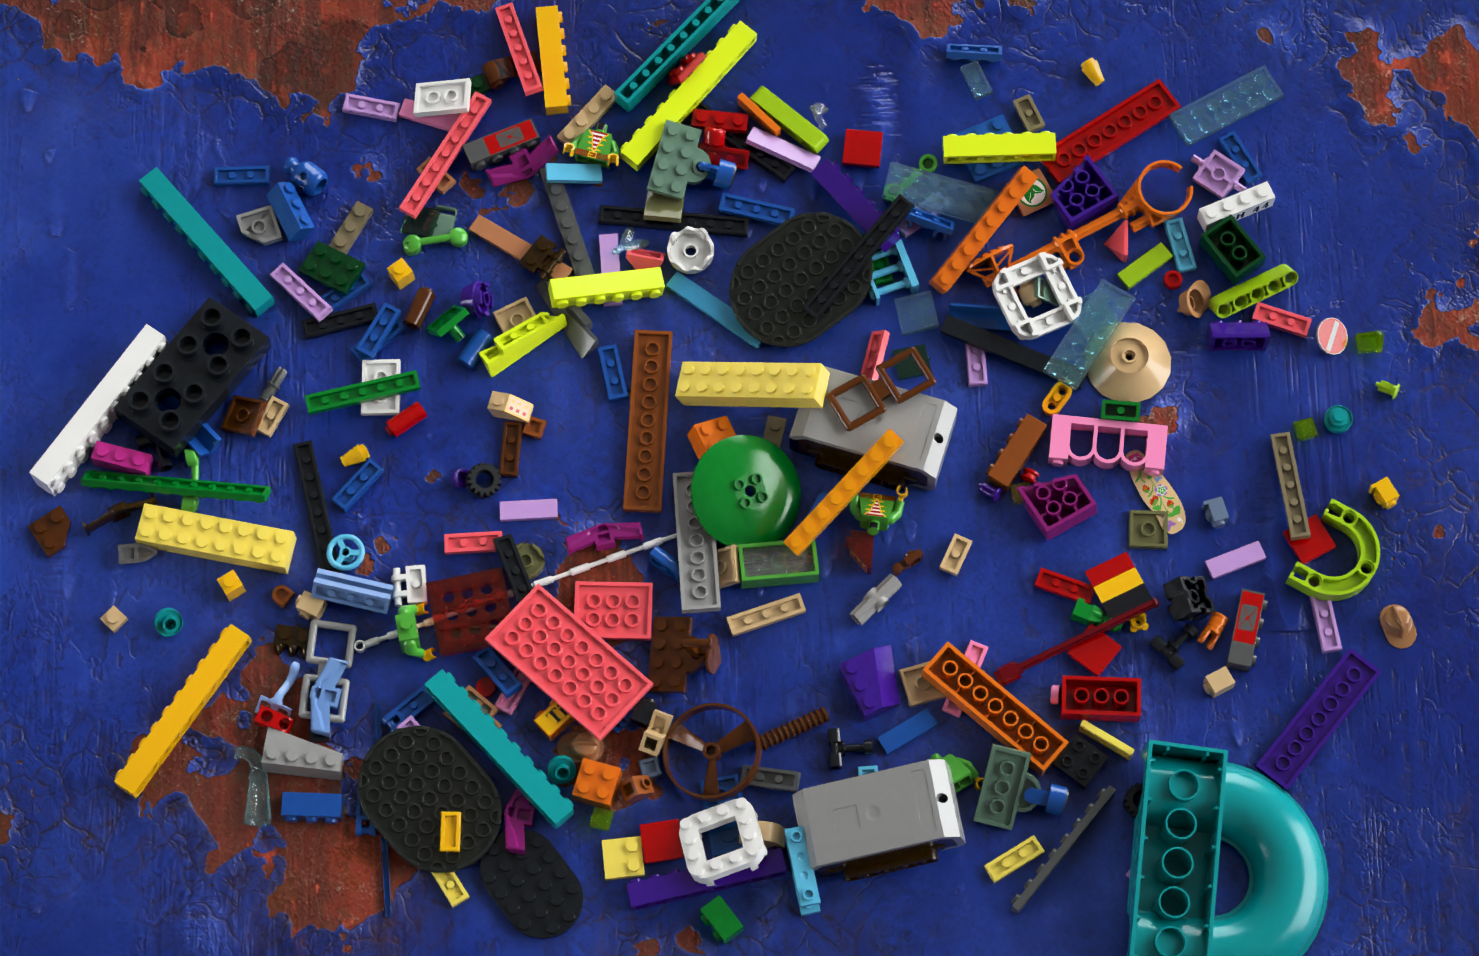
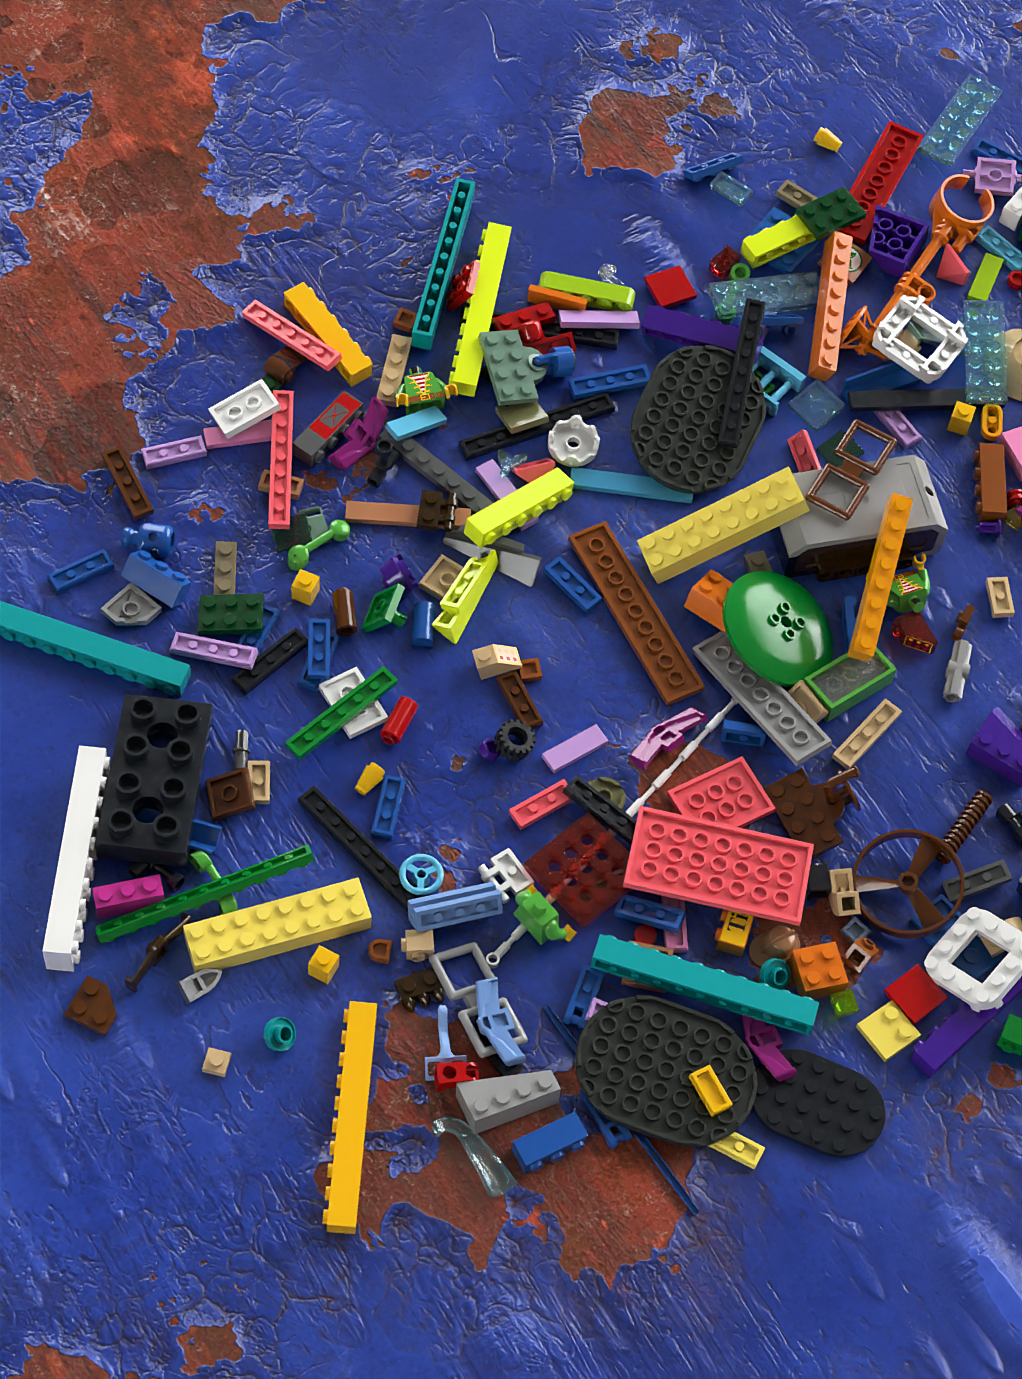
camera: 40 degrees left, 10 degrees down
none -> reddish brown plate [101,445,154,521]
none -> black bar [367,439,400,488]
none -> dark orange tile [393,308,417,333]
none -> clear red brick [709,245,741,281]
none -> dark green plate [795,186,867,241]
none -> yellow brick [947,401,976,436]

